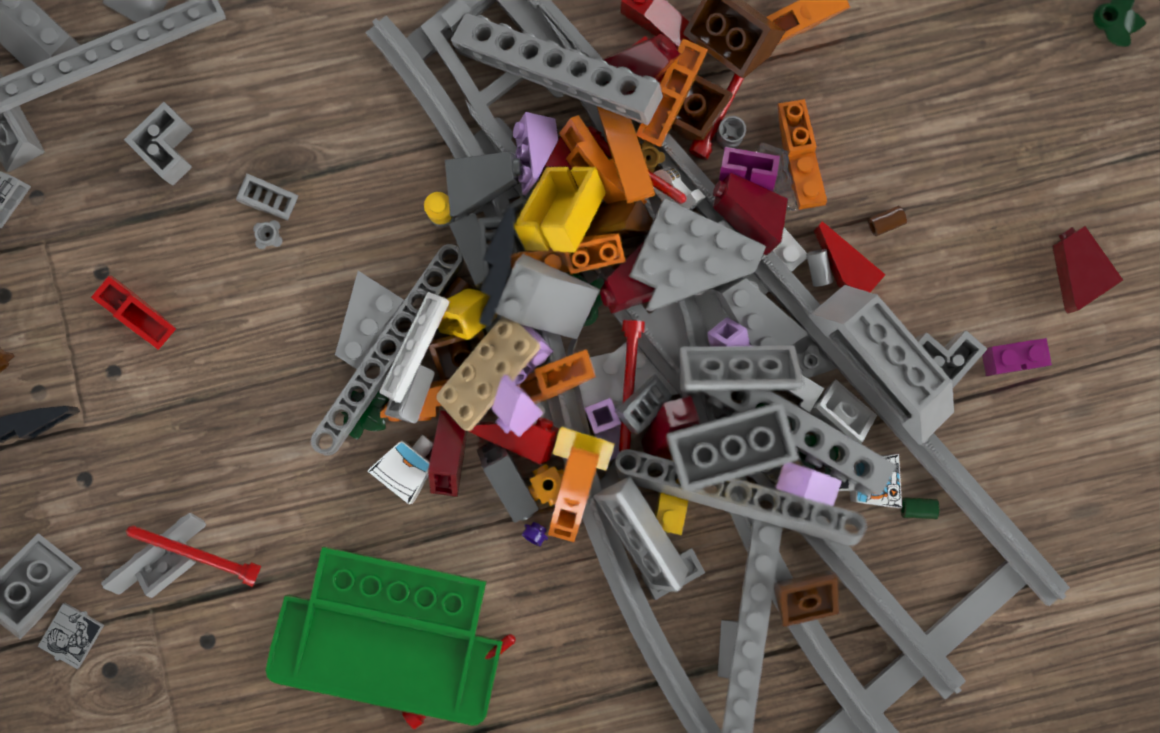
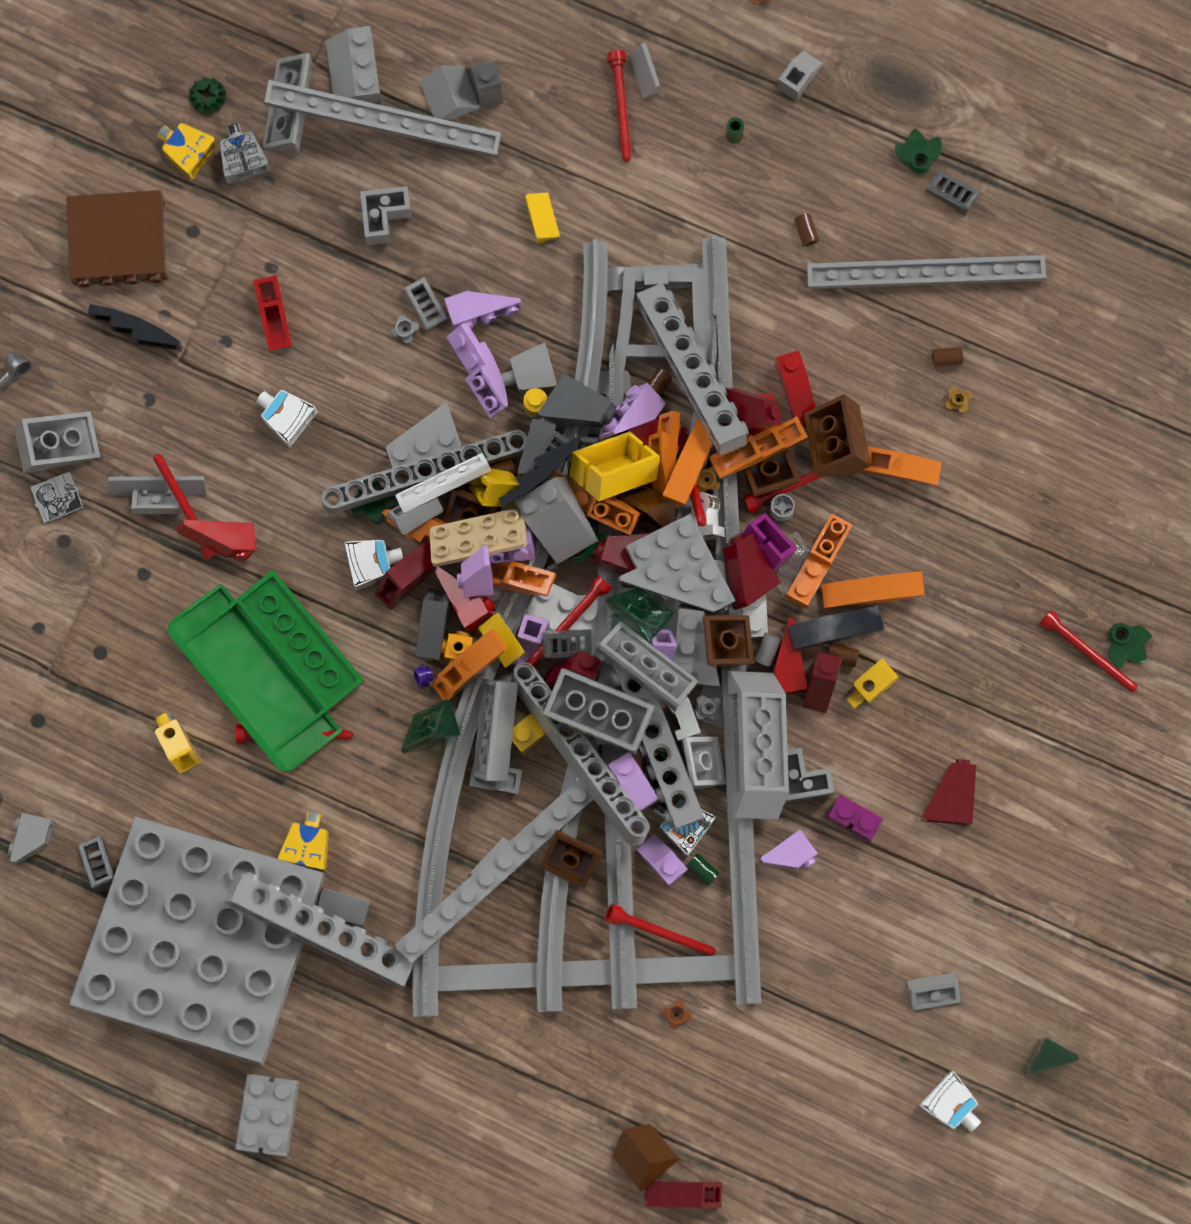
camera: 40 degrees right, 5 degrees down
none -> red slope [177,520,256,561]
none -> white torso [256,390,318,448]
none -> clear green slope [401,699,461,753]
none -> lavender slope [444,291,522,330]
none -> lavender slope [447,323,508,419]
none -> light grey torso [501,343,557,395]
none -> yellow slope [525,193,560,244]
none -> red piece [605,903,716,956]
none -> clear green slope [606,588,674,642]
none -> lavender slope [636,834,687,887]
none -> reddish brown piece [648,368,672,396]
none -> dark orange plate [662,1000,691,1029]
none -> reddish brown slope [703,615,754,669]
none -> lavender slope [759,830,818,870]
none -> black slope [787,606,884,651]
none -> dark red slope [803,652,842,713]
none -> orange slope [821,571,925,609]
none -> yellow torso [845,658,900,708]
none -> red piece [1039,610,1137,692]

